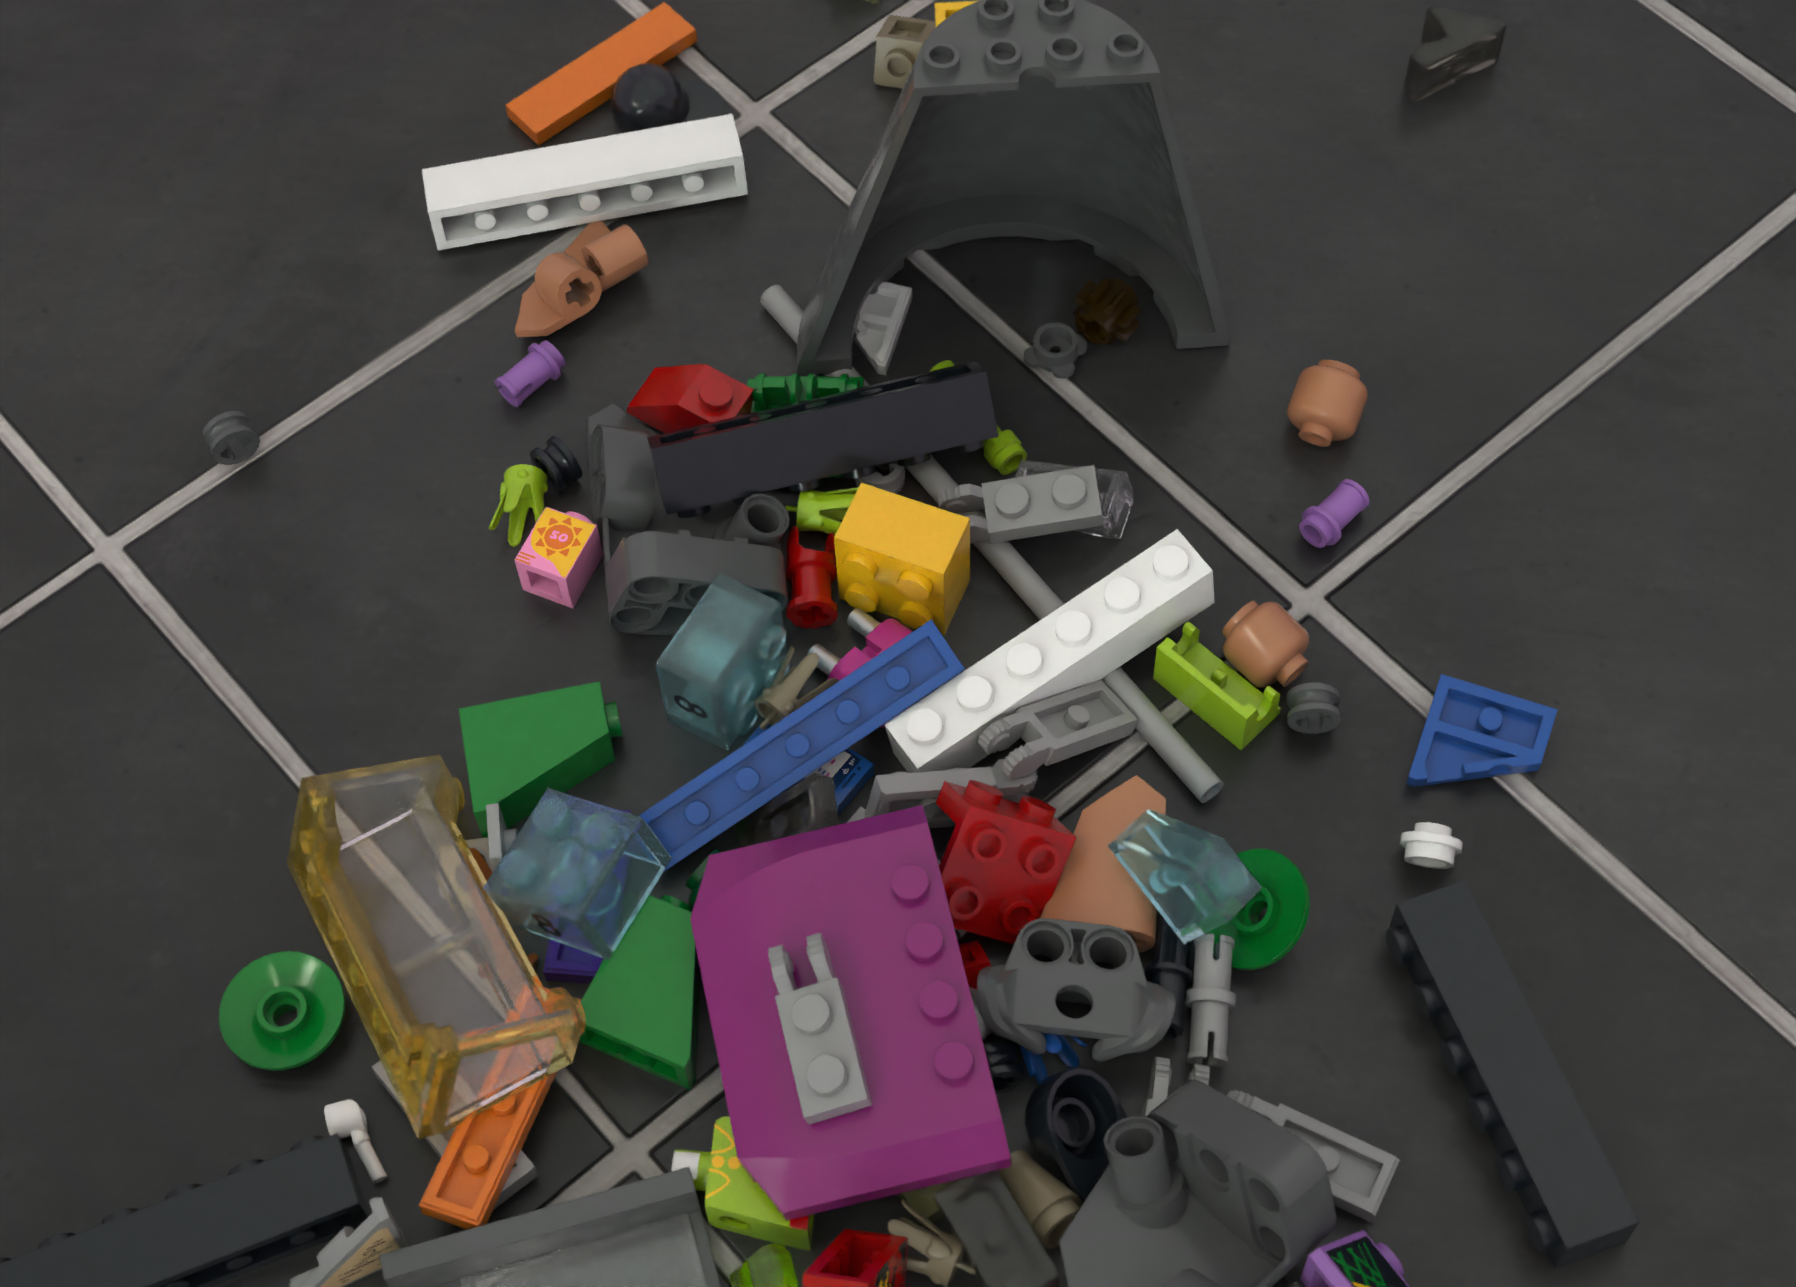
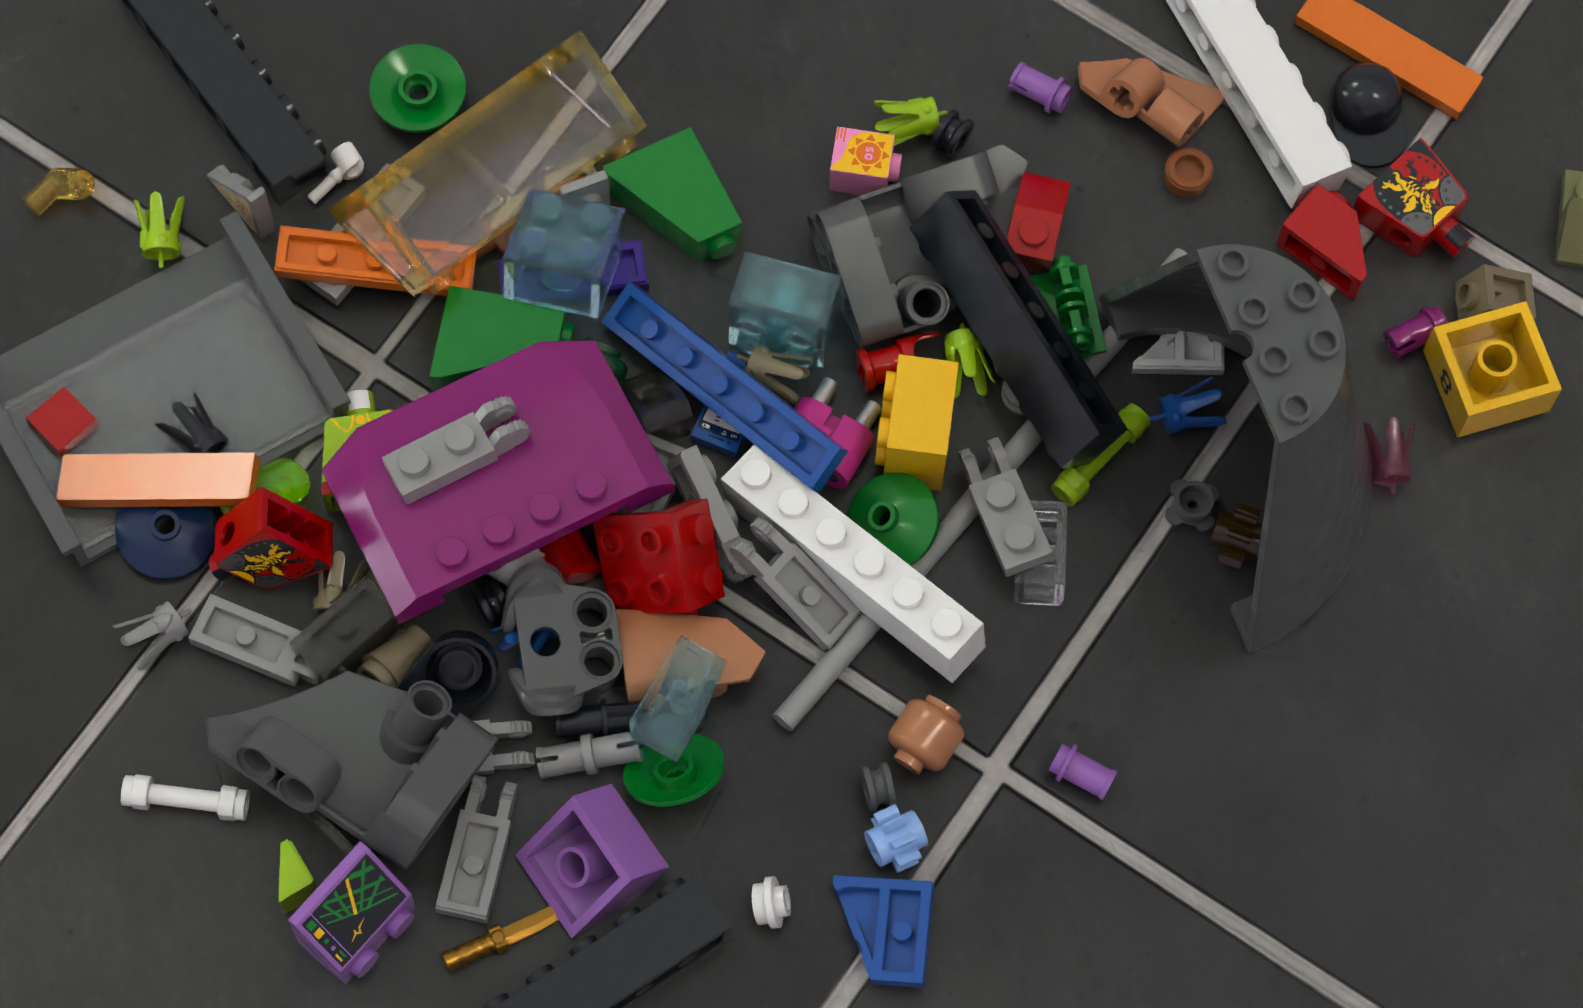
camera: 70 degrees right, 10 degrees up
lime hinge [1153,622,1281,750] -> none
nougat head [1287,359,1368,447] -> none
none -> pearl gold piece [440,906,559,972]
none -> medium lavender slope [515,784,669,939]
none -> green dish [847,473,940,566]
none -> light blue gear [864,804,928,873]
none -> blue piece [1150,376,1227,435]
none -> dark orange tile [1163,147,1213,198]
none -> red slope [1276,183,1367,301]
none -> torso [1353,138,1474,258]

